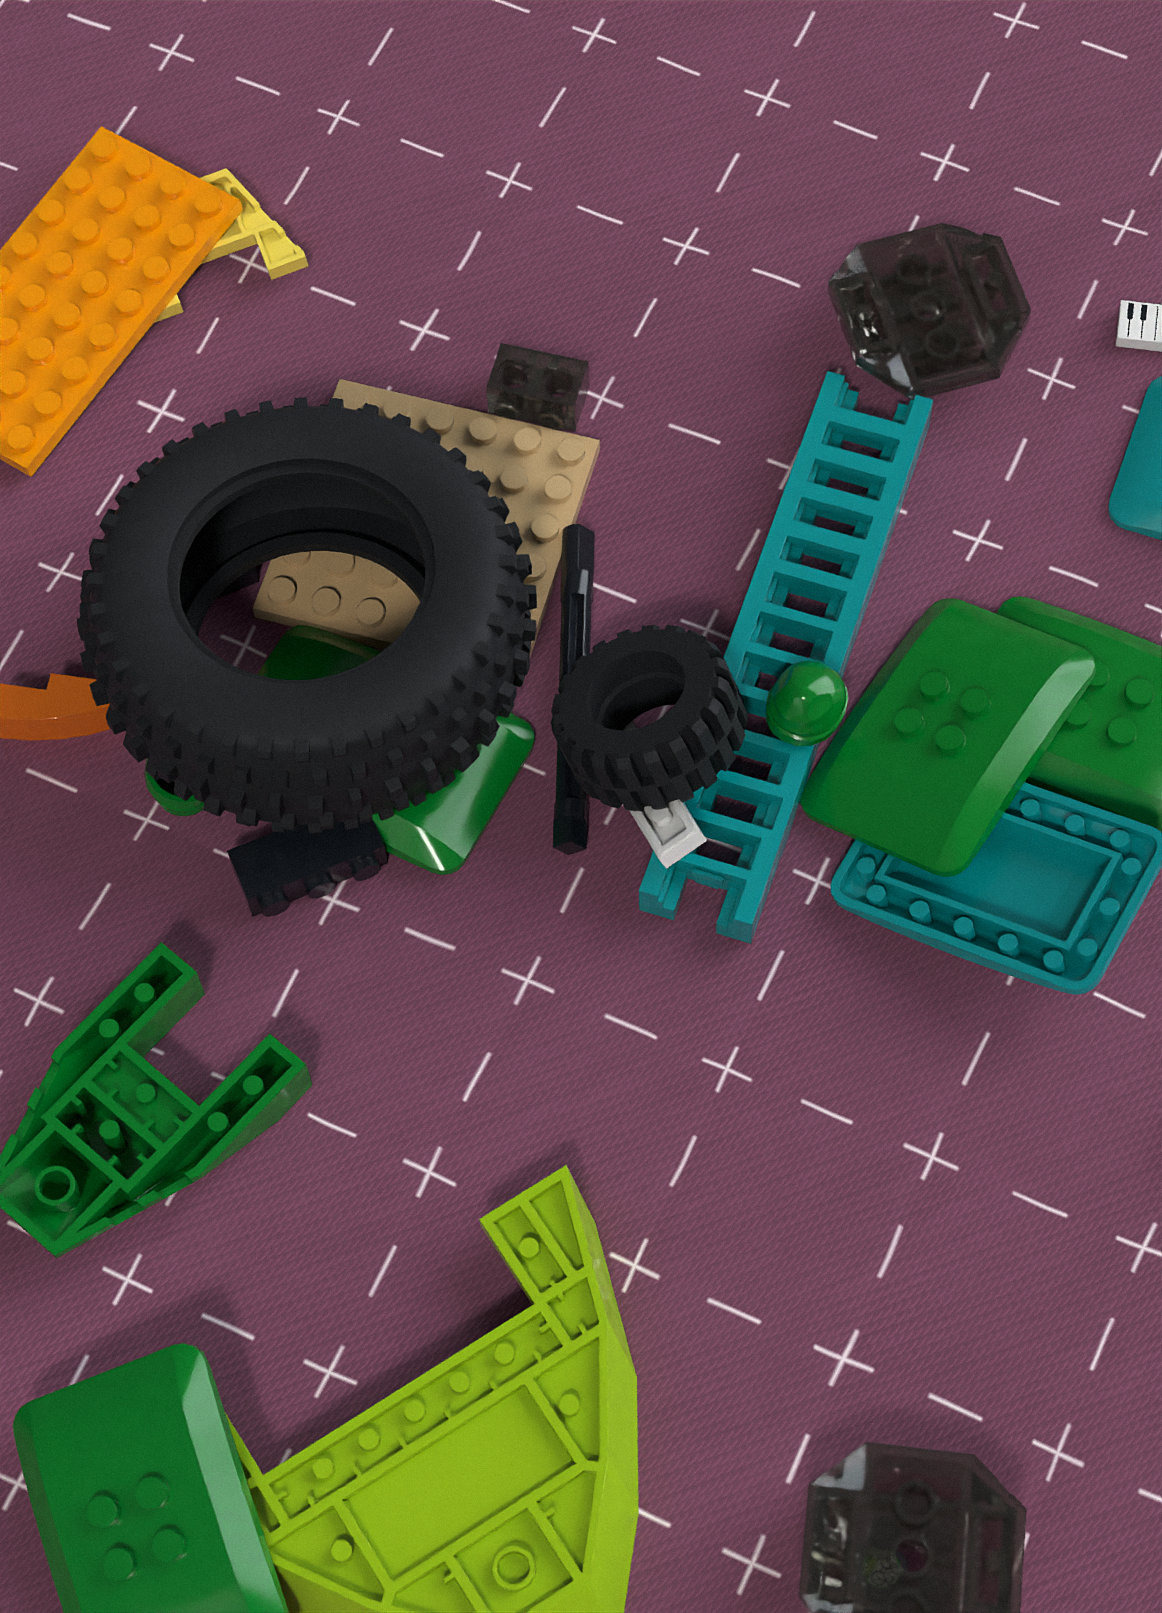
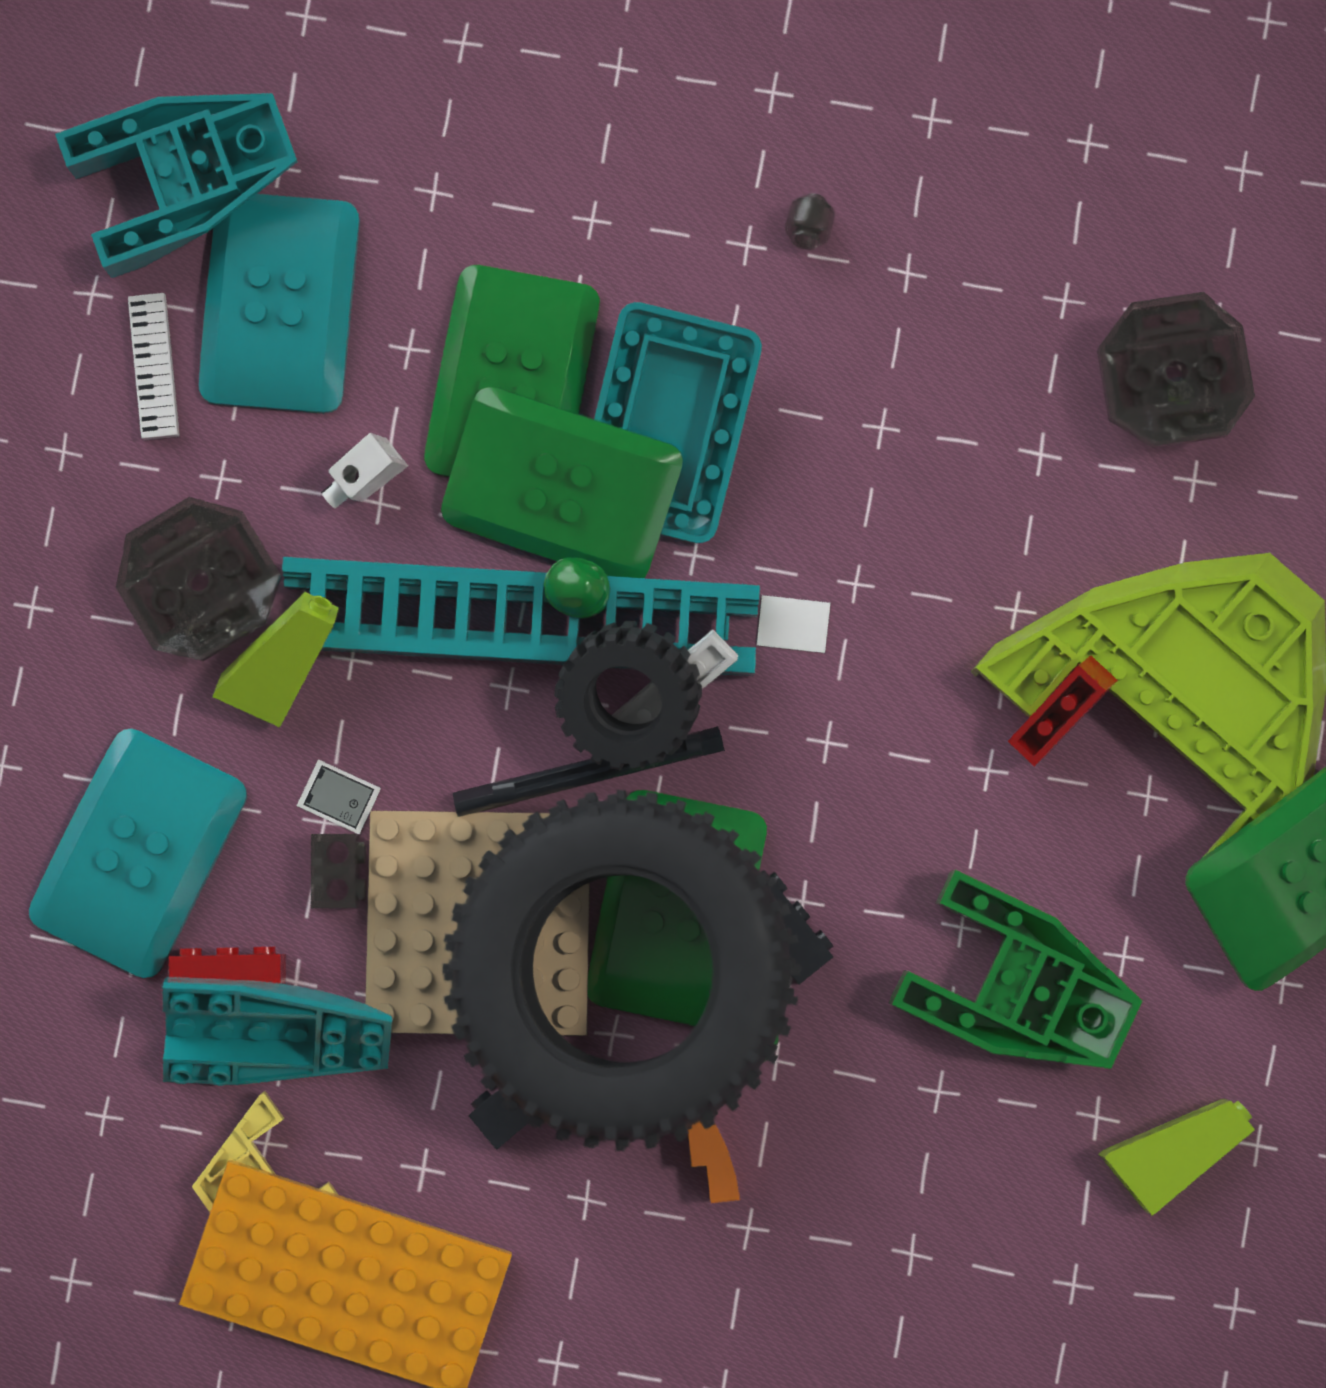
camera: 110 degrees left, 20 degrees up
none -> teal wedge [29,728,247,978]
none -> teal wedge [163,977,392,1086]
none -> red brick [169,947,286,984]
none -> lime slope [212,592,339,727]
none -> sticker [297,760,381,835]
none -> white torso [321,433,408,509]
none -> white sticker [757,595,830,653]
none -> red brick [1008,655,1118,767]

